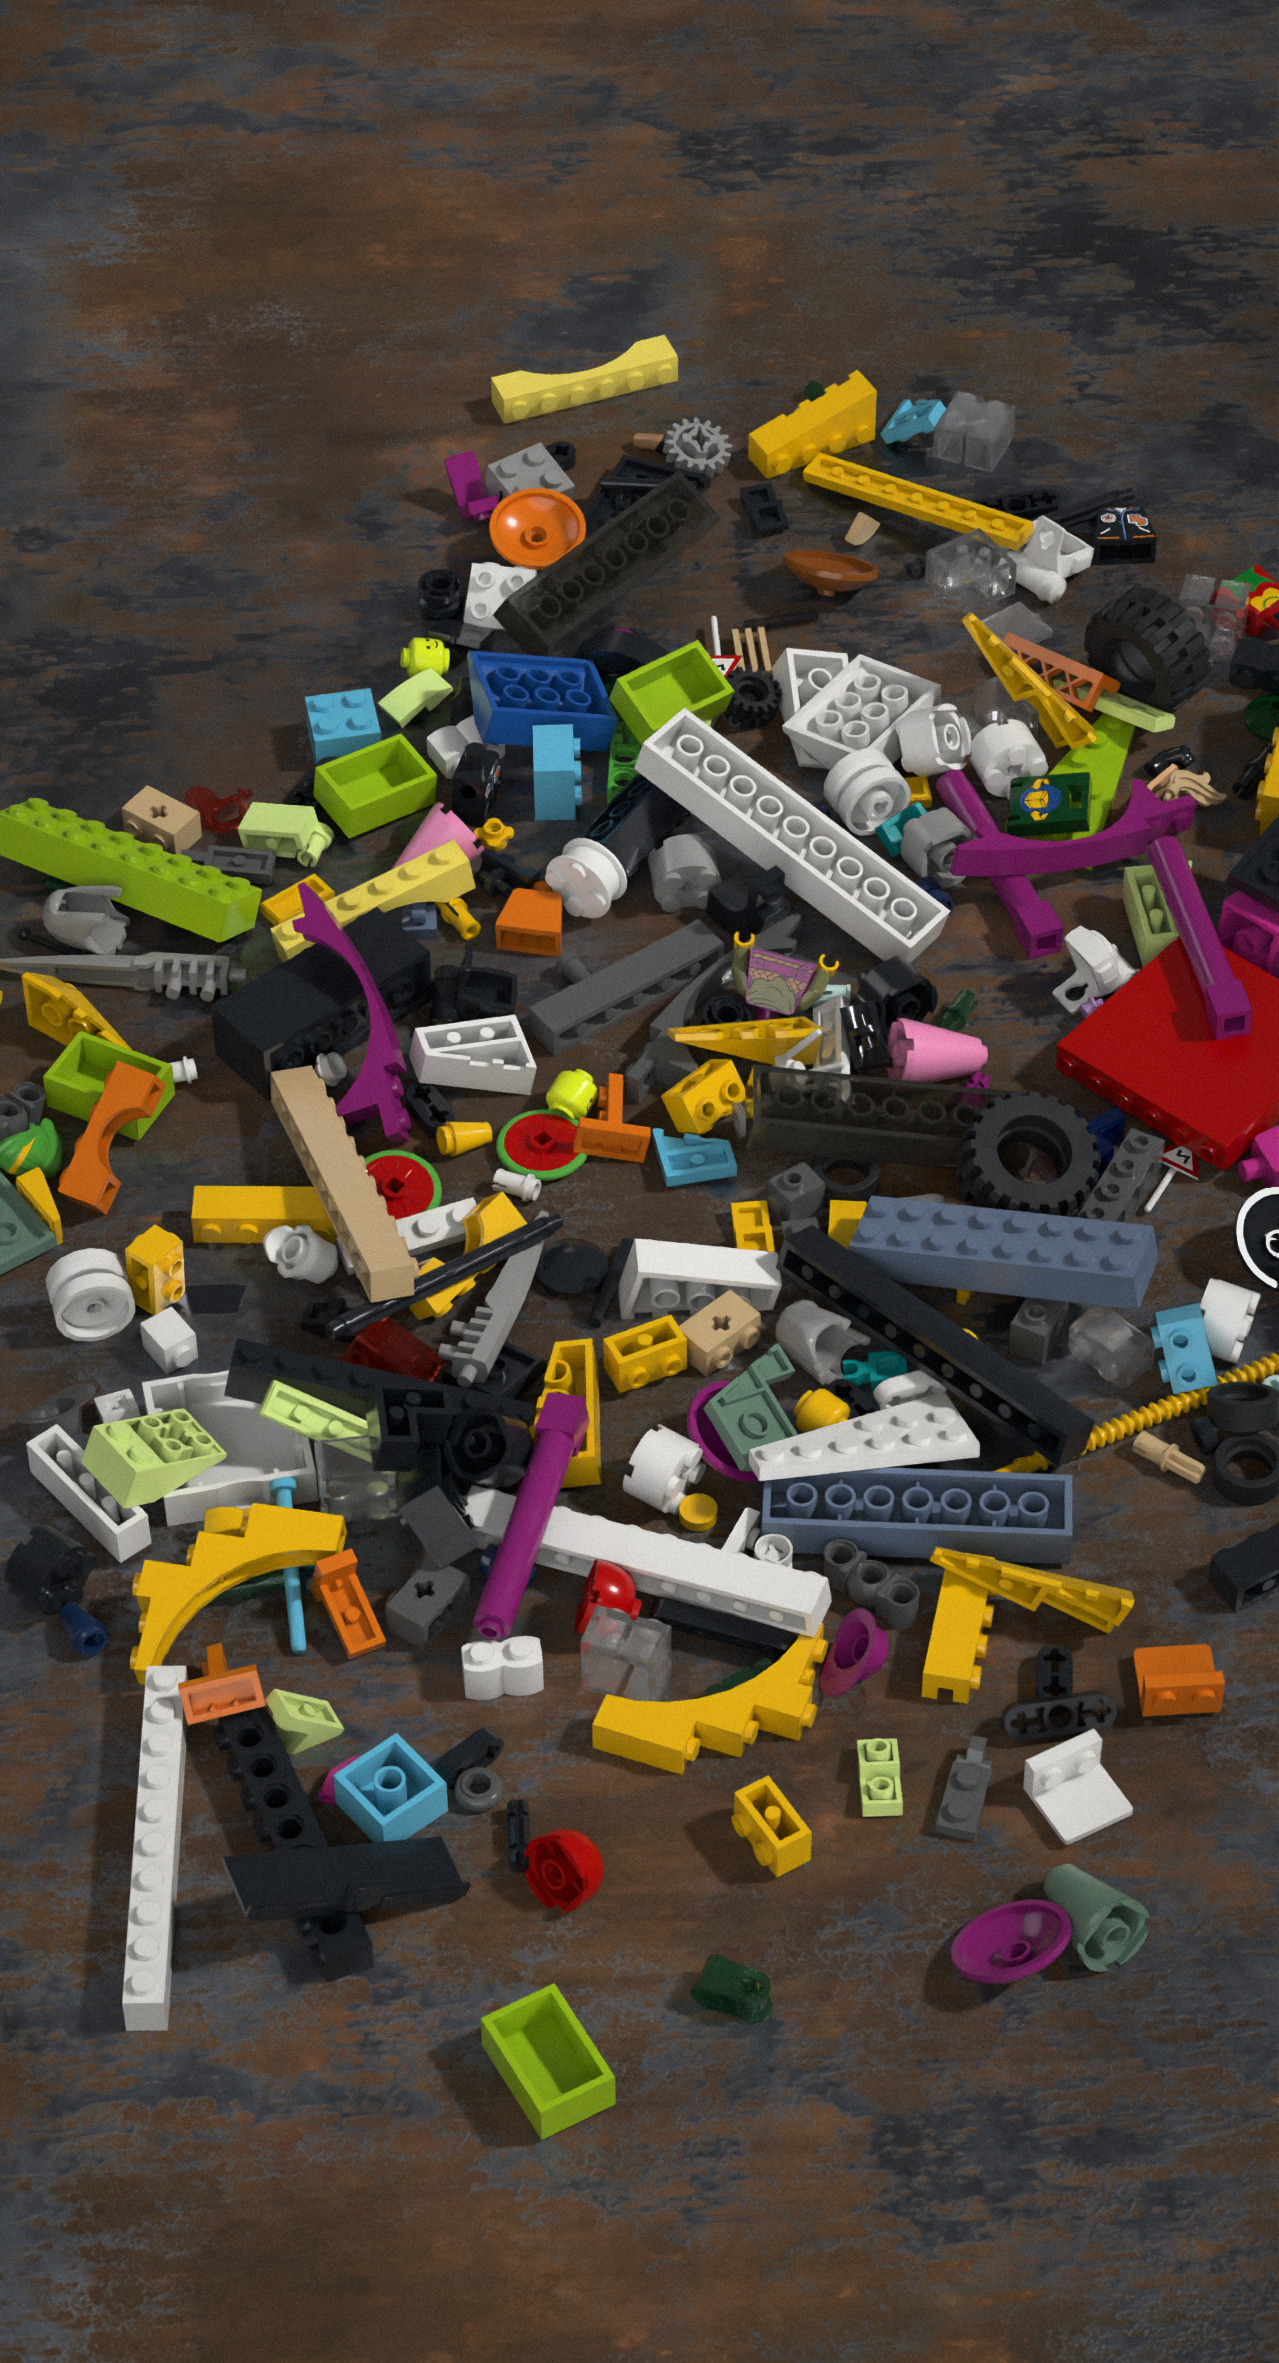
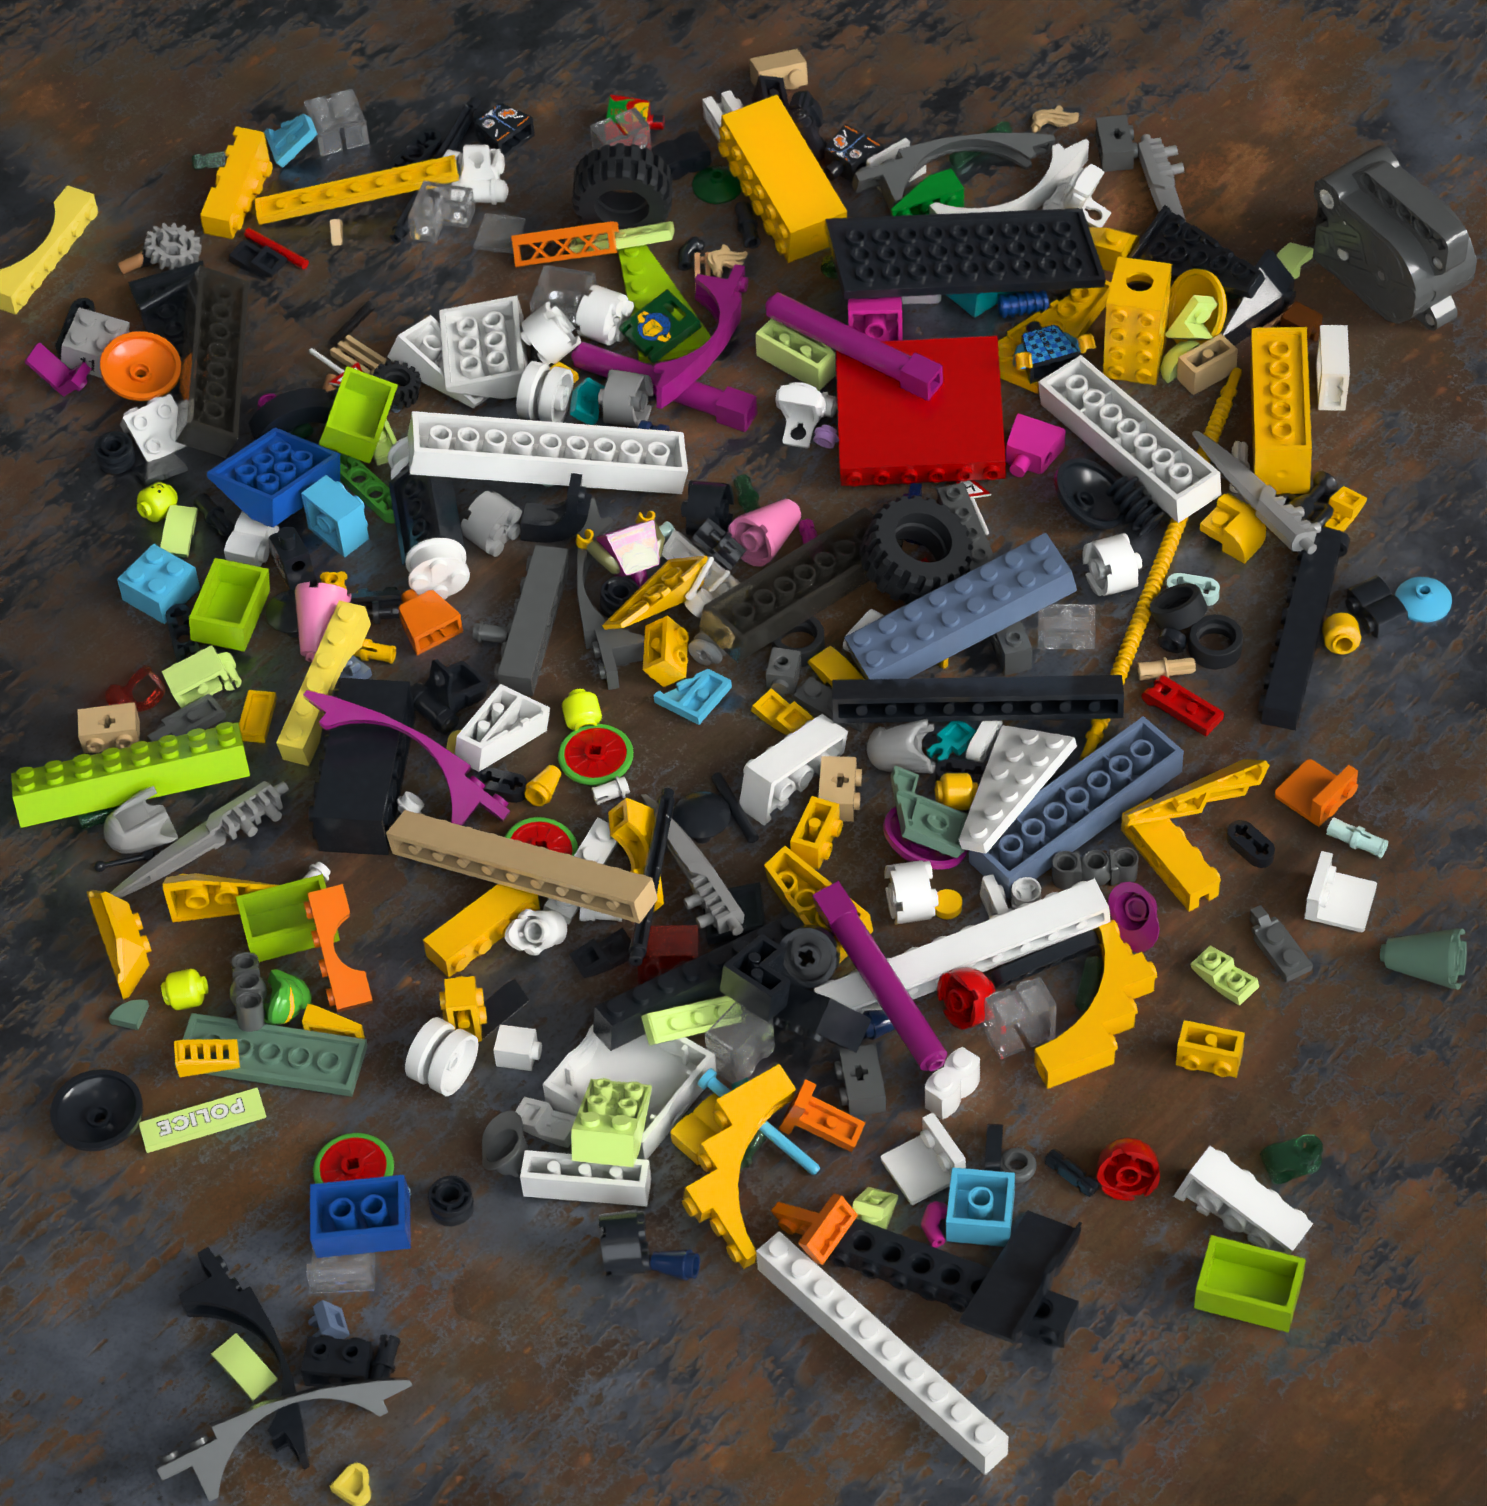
camera: 40 degrees left, 5 degrees up
orange bracket [573,1073,651,1163] -> none
dark orange dish [783,550,879,596] -> none
magenta dish [951,1899,1072,1984] -> none
yellow wedge [961,612,1097,749] -> none
black beam [1001,1690,1117,1741] -> none
medium azure brick [1151,1303,1218,1394] -> none
none -> red bar [244,228,309,269]
none -> white bracket [881,1112,966,1205]
none -> red plate [1141,675,1224,737]
none -> white wedge [1174,1146,1313,1255]
none -> light aqua pin [1326,817,1389,858]

